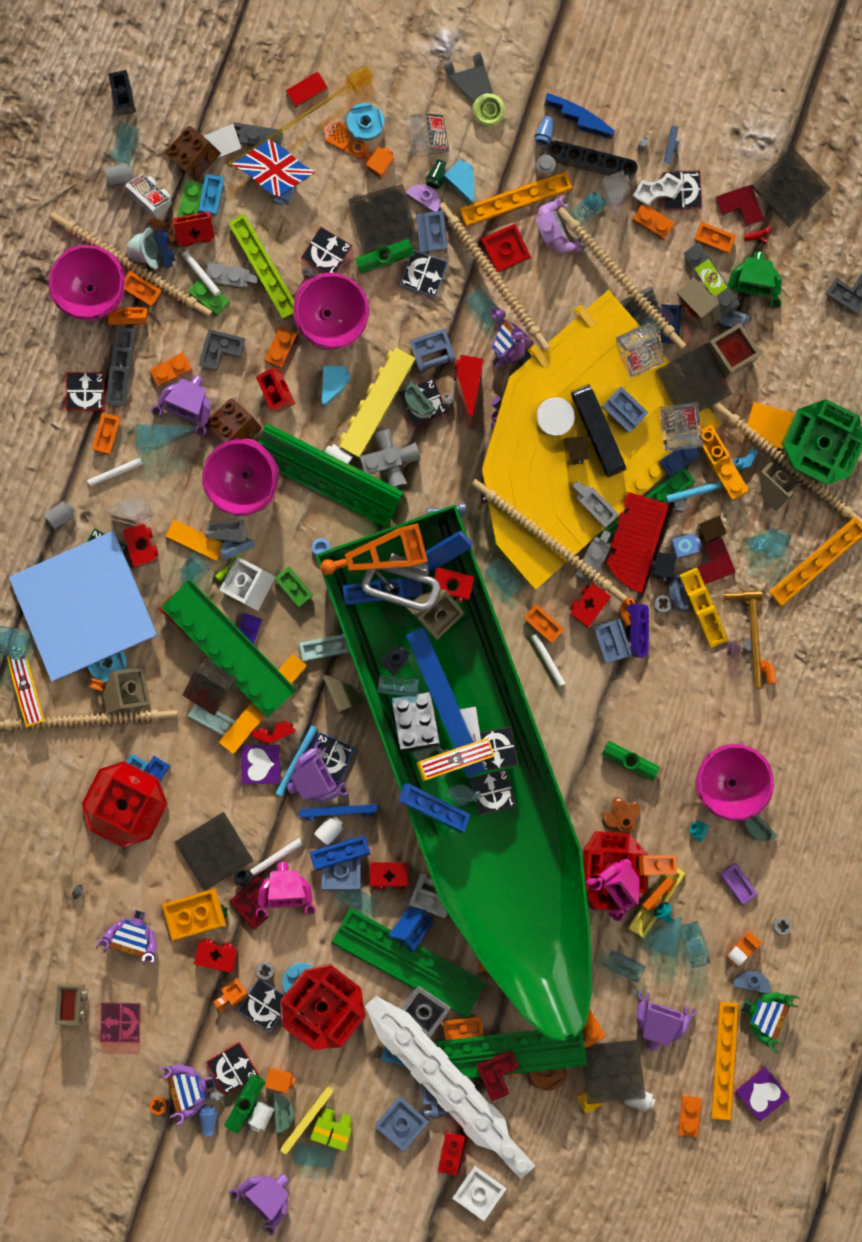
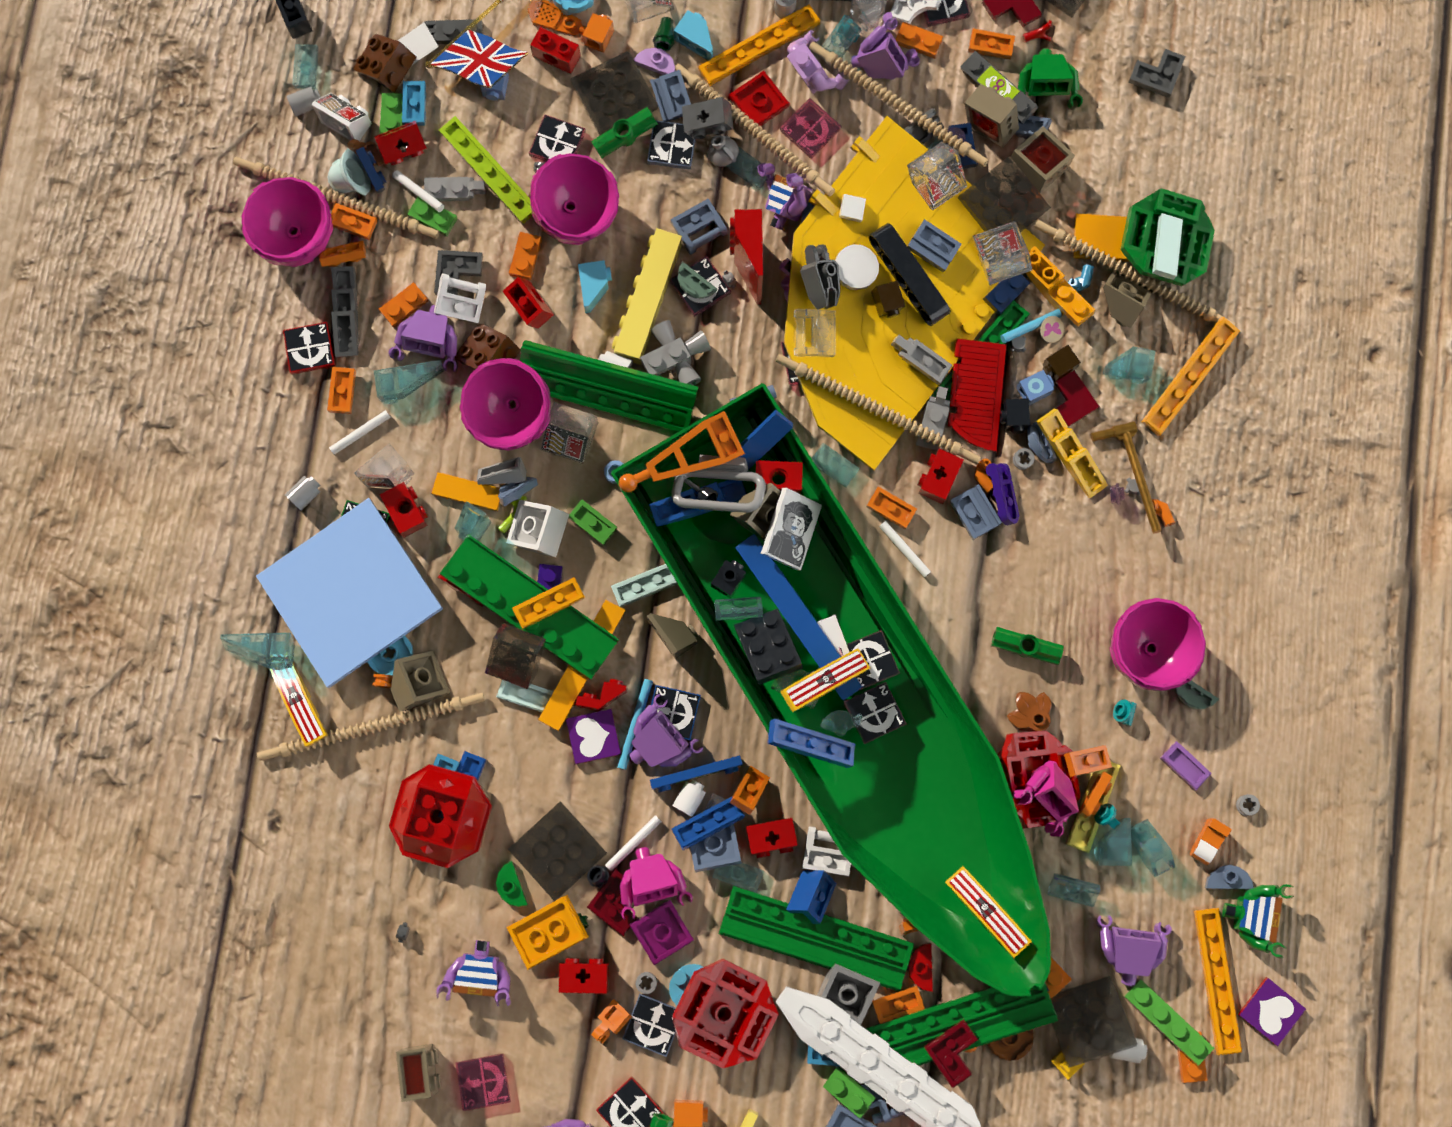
camera: 10 degrees left, 5 degrees down
none -> white plate [434,273,486,323]
none -> green plate [496,861,528,907]
none -> light orange tile [512,577,585,630]
none -> red brick [530,27,581,74]
none -> slope [541,402,598,464]
none -> magenta tile [629,899,694,965]
none -> dark grey brick [682,97,733,140]
none -> light grey piece [707,135,739,166]
none -> orange plate [730,765,770,815]
none -> tile [761,488,822,570]
none -> clear pink tile [780,98,842,159]
none -> clear plate [794,309,836,357]
none -> dark grey hinge [800,244,840,310]
none -> bright green plate [823,1066,876,1119]
none -> white tile [839,194,866,222]
none -> medium lavender torso [851,12,920,80]
none -> red plate [908,943,933,992]
none -> slope [945,866,1032,958]
none -> tan sticker [1040,316,1064,343]
none -> bright green plate [1124,979,1214,1066]
none -> light aqua tile [1152,213,1183,280]

